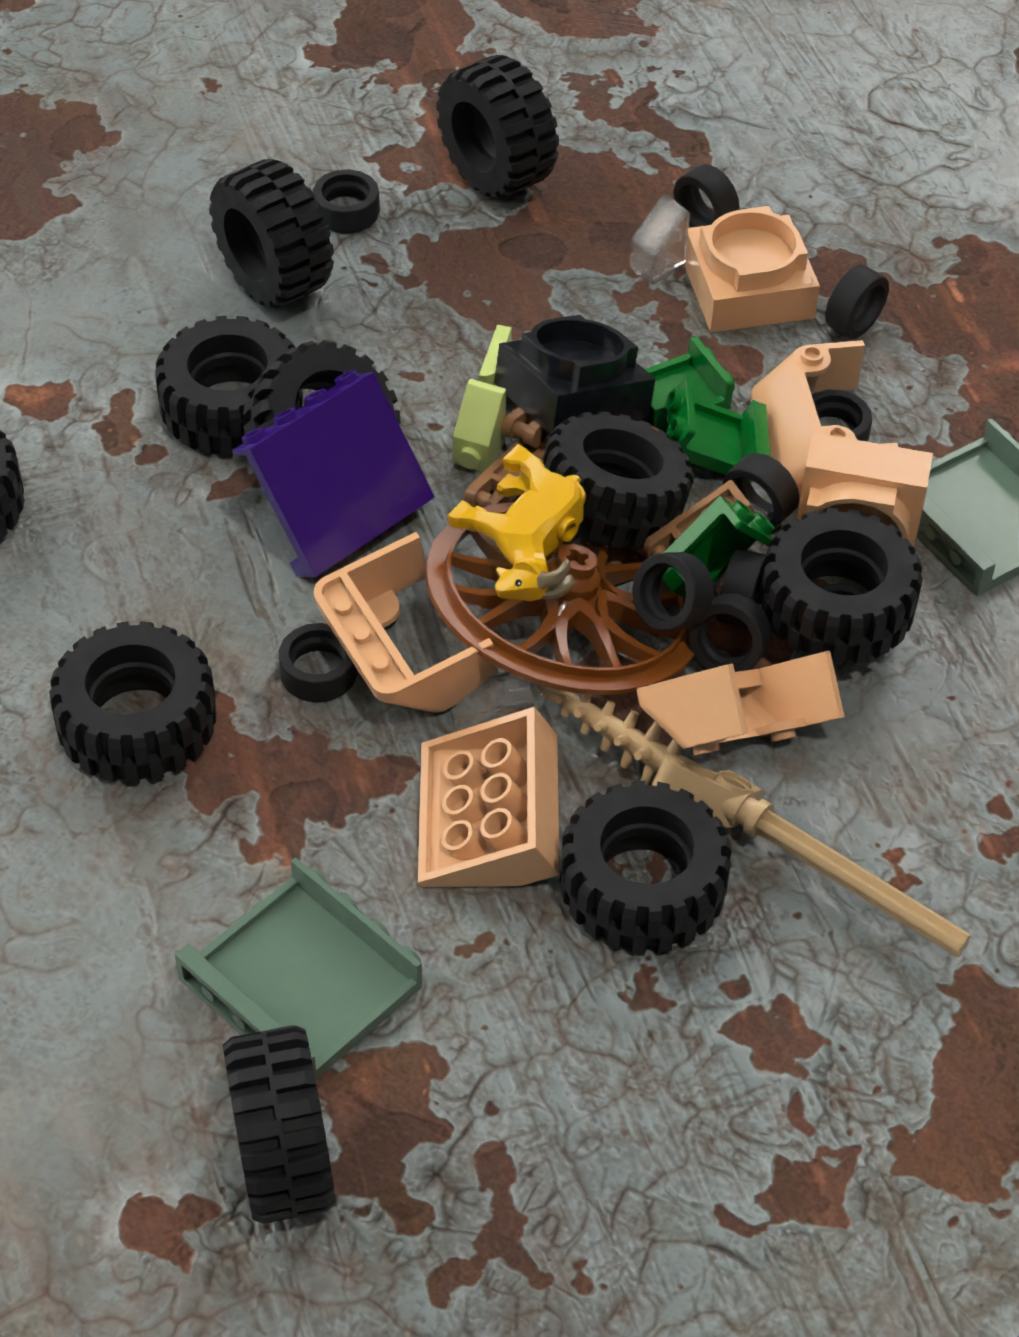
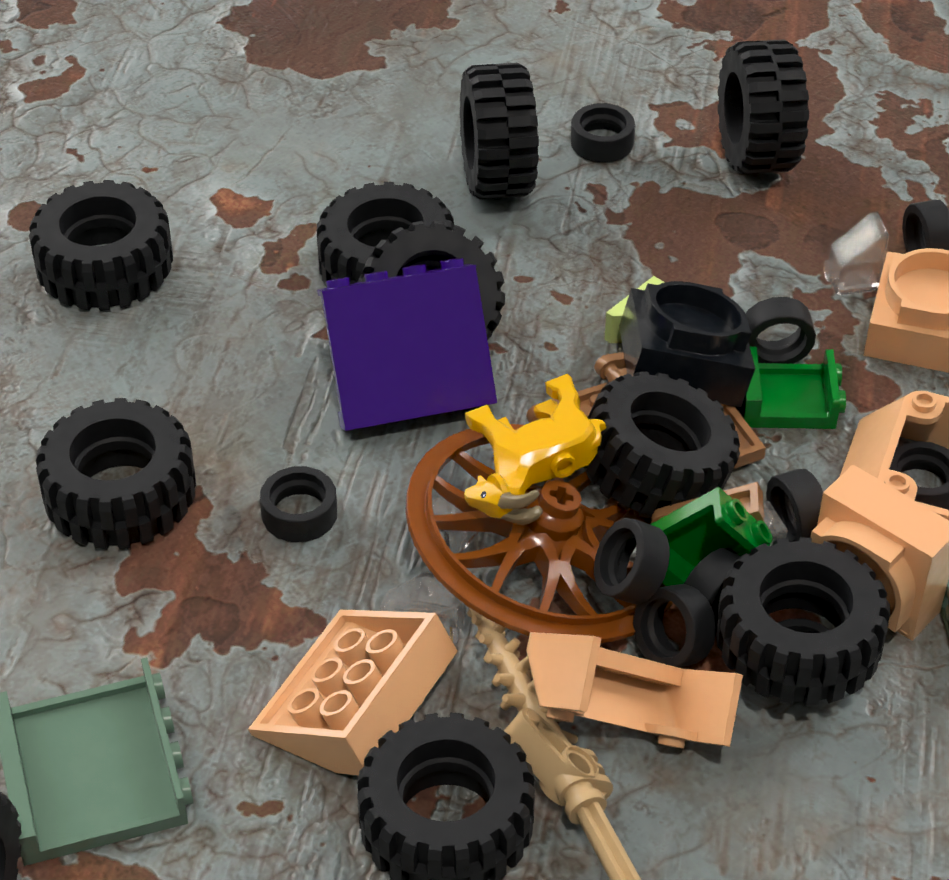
camera: 30 degrees right, 5 degrees down
light nougat windscreen [314,532,501,713] -> none
yellowish green slope [453,379,506,472] -> none
green panel [665,377,771,483] -> none
none -> black tyre [746,297,816,364]

